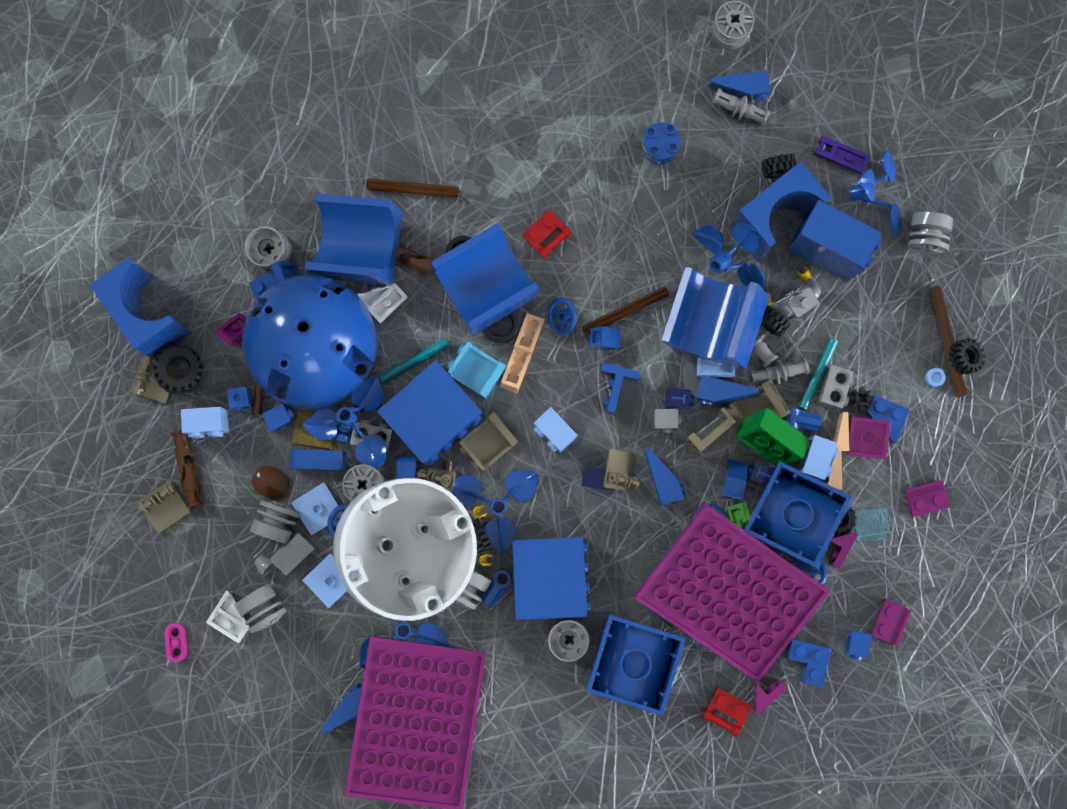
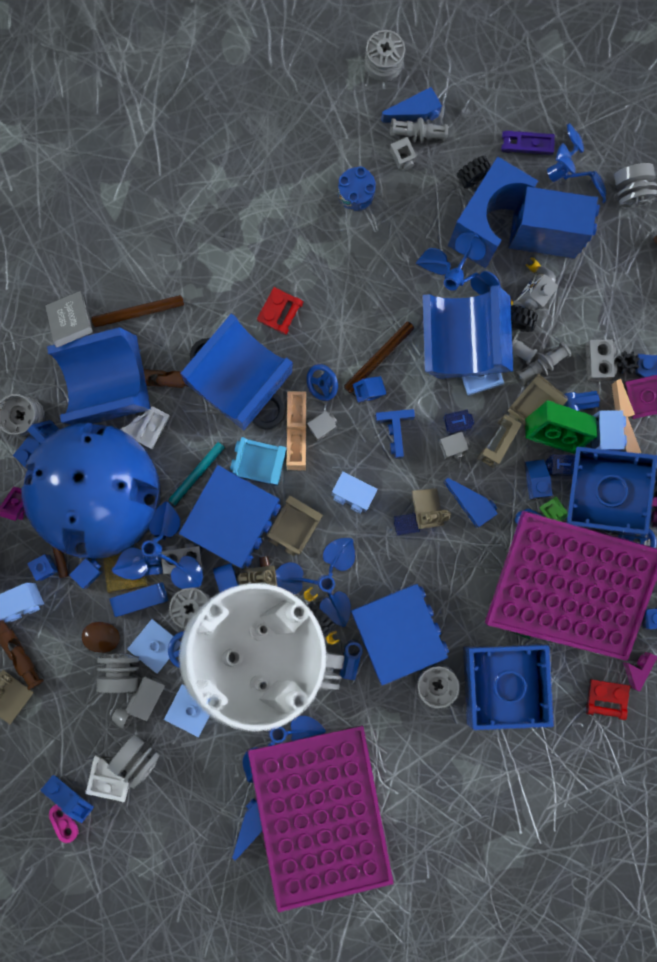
camera: 25 degrees left, 0 degrees up
blue slope [696,375,761,407] -> none
teal piece [798,338,838,410] -> none
none -> blue bracket [40,774,94,823]
none -> light grey tile [45,291,93,347]
none -> light grey brick [307,411,338,442]
none -> light grey brick [389,137,417,170]

